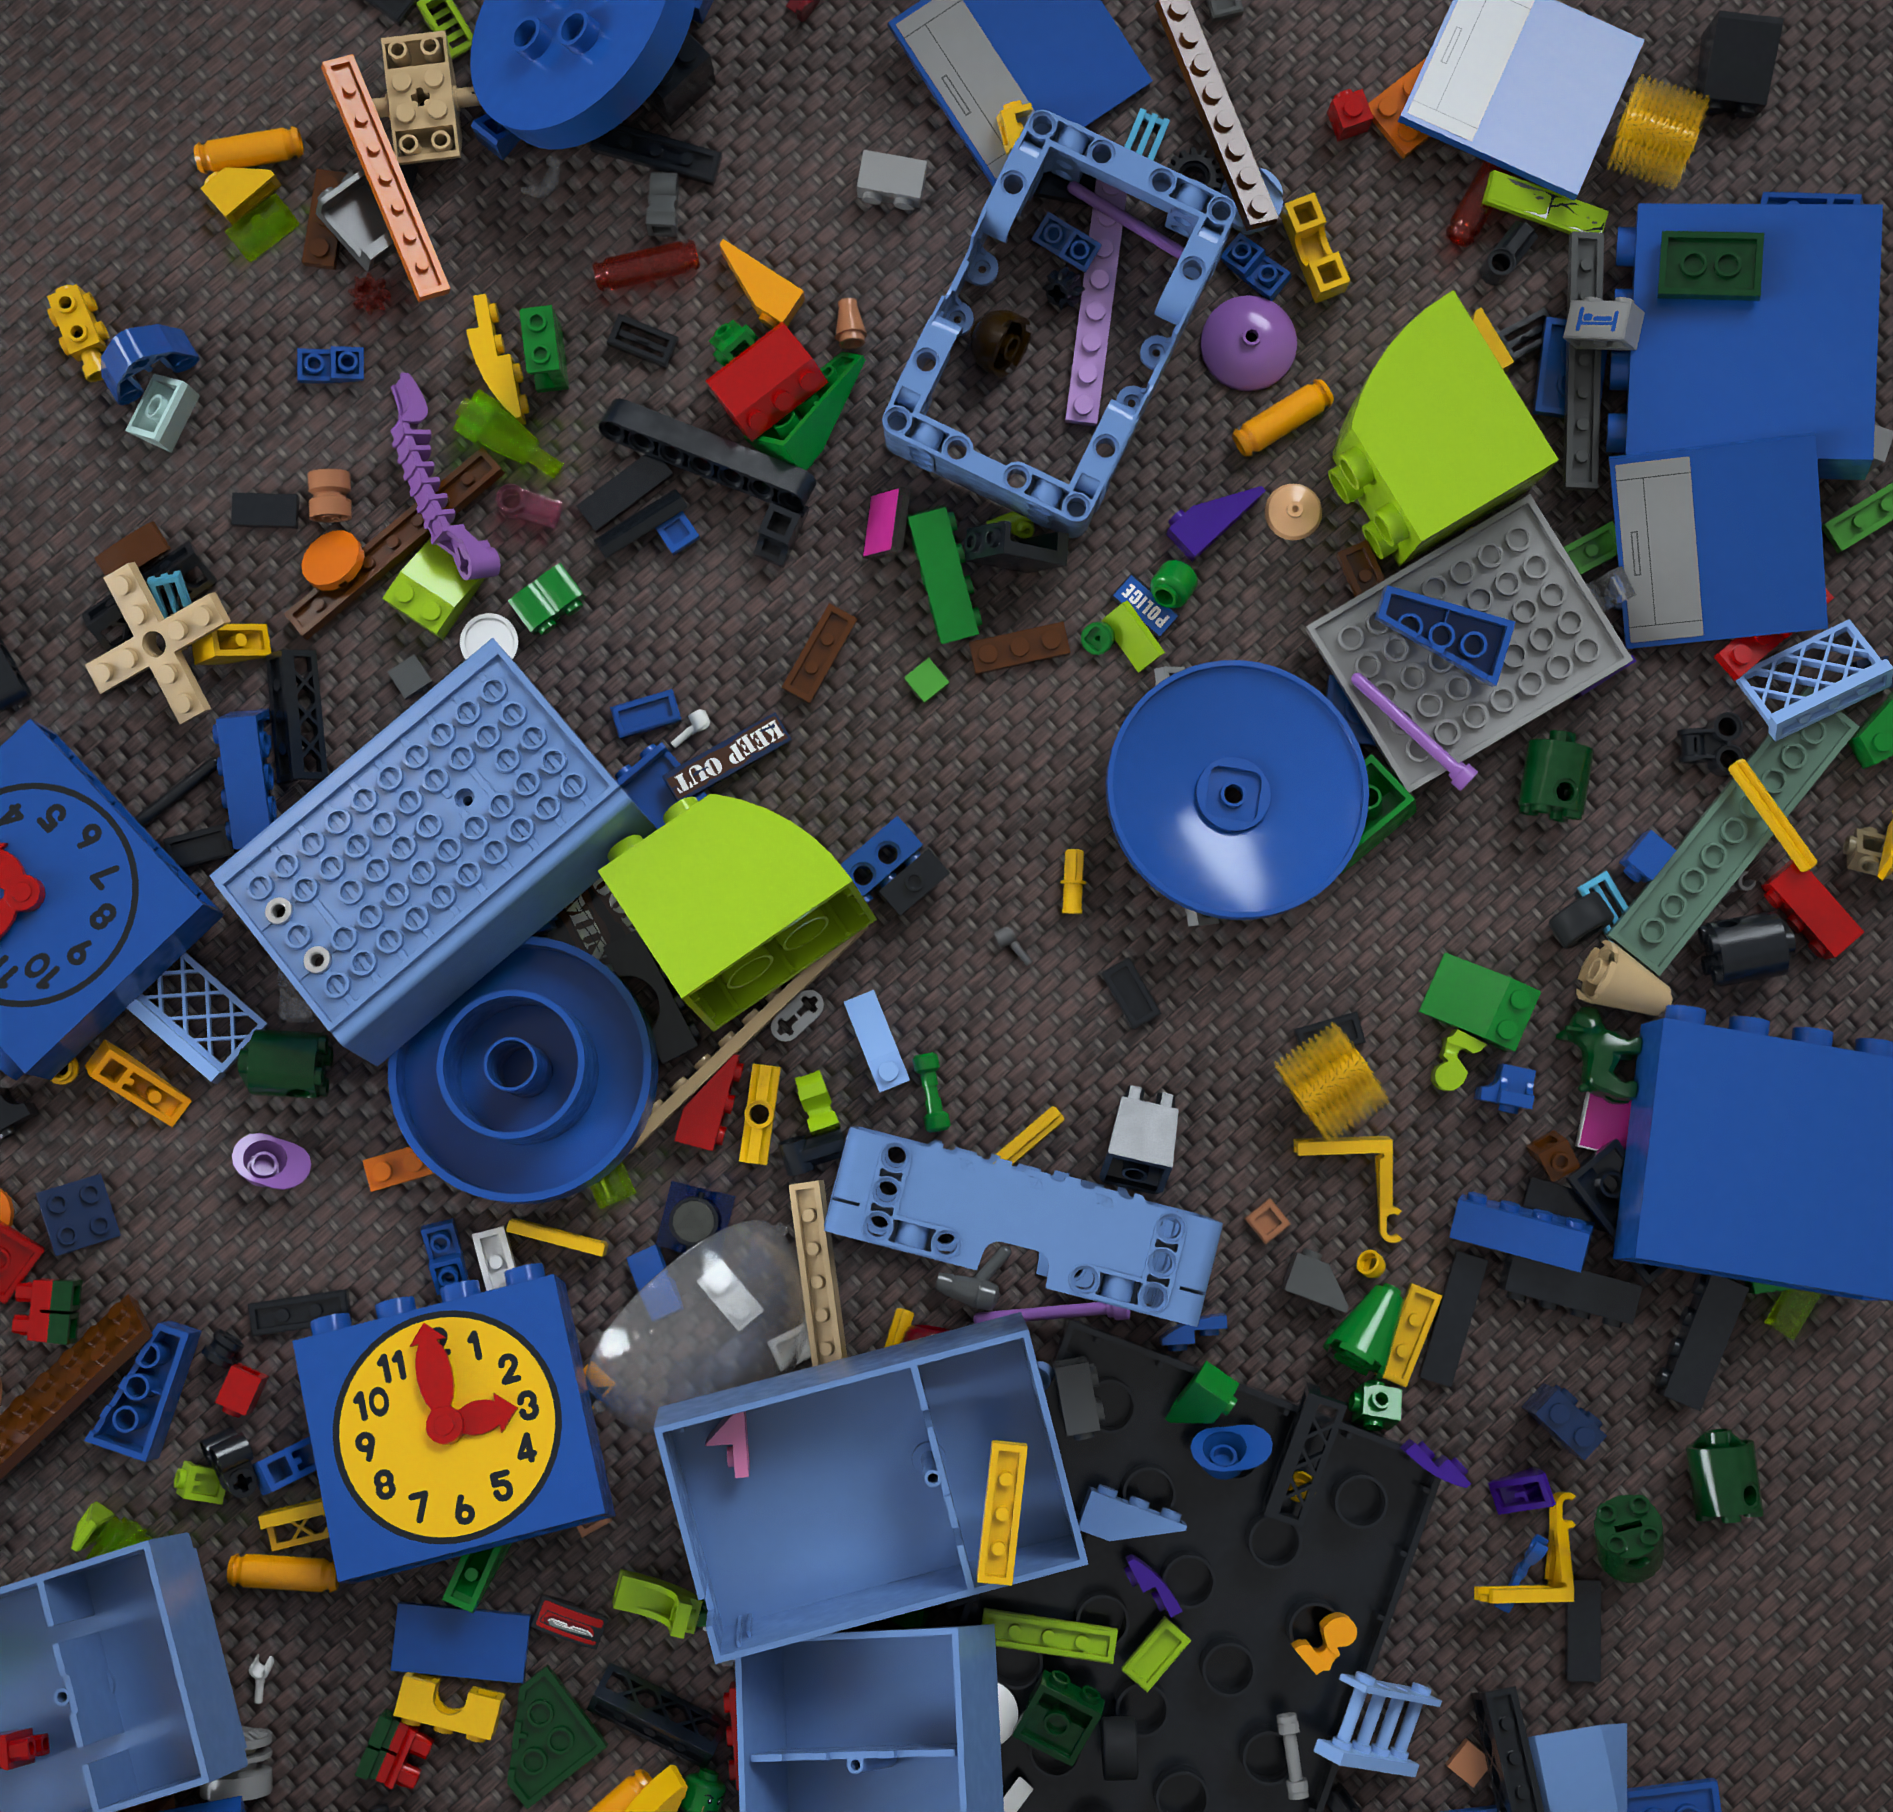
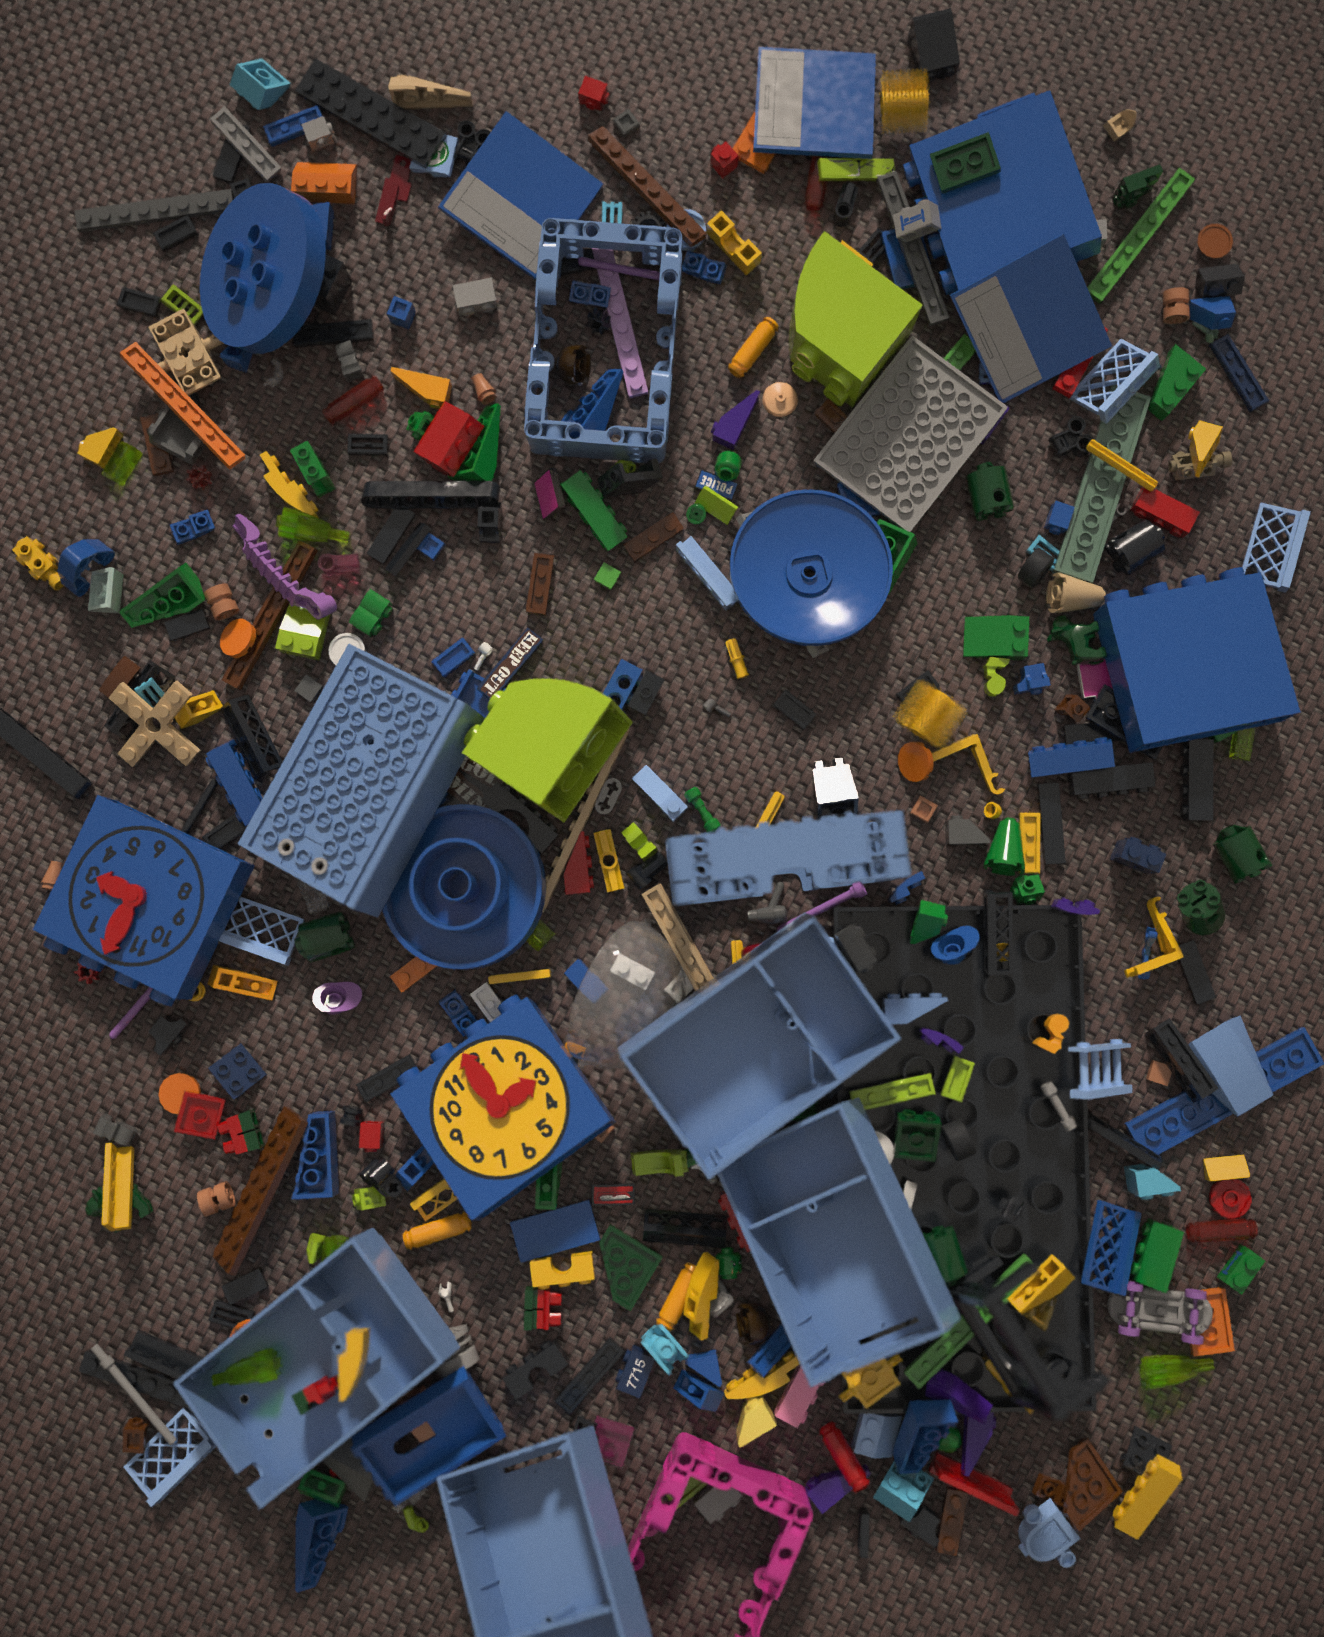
camera: 15 degrees left, 0 degrees up
light orange axle [194,126,304,174] -> none
piece [656,1180,736,1261] -> none
bright pink slope [705,1411,750,1478] -> none
yellow plate [976,1440,1028,1586] -> none
yellow bracket [996,100,1033,155] -> none
medium lavender dish [1200,295,1297,391] -> none
medium lavender piece [1351,673,1478,791] -> none
blue wedge [1375,585,1516,687] -> none
dark purple slope [1488,1466,1556,1515] -> none
clear slope [1587,566,1636,612] -> none
none -> green wedge [119,563,205,628]
none -> yellow slope [338,1328,370,1401]
none -> blue panel [387,296,416,330]
none -> blue wedge [561,369,624,439]
none -> light blue fence [676,536,738,611]
none -> orange tile [898,741,934,782]

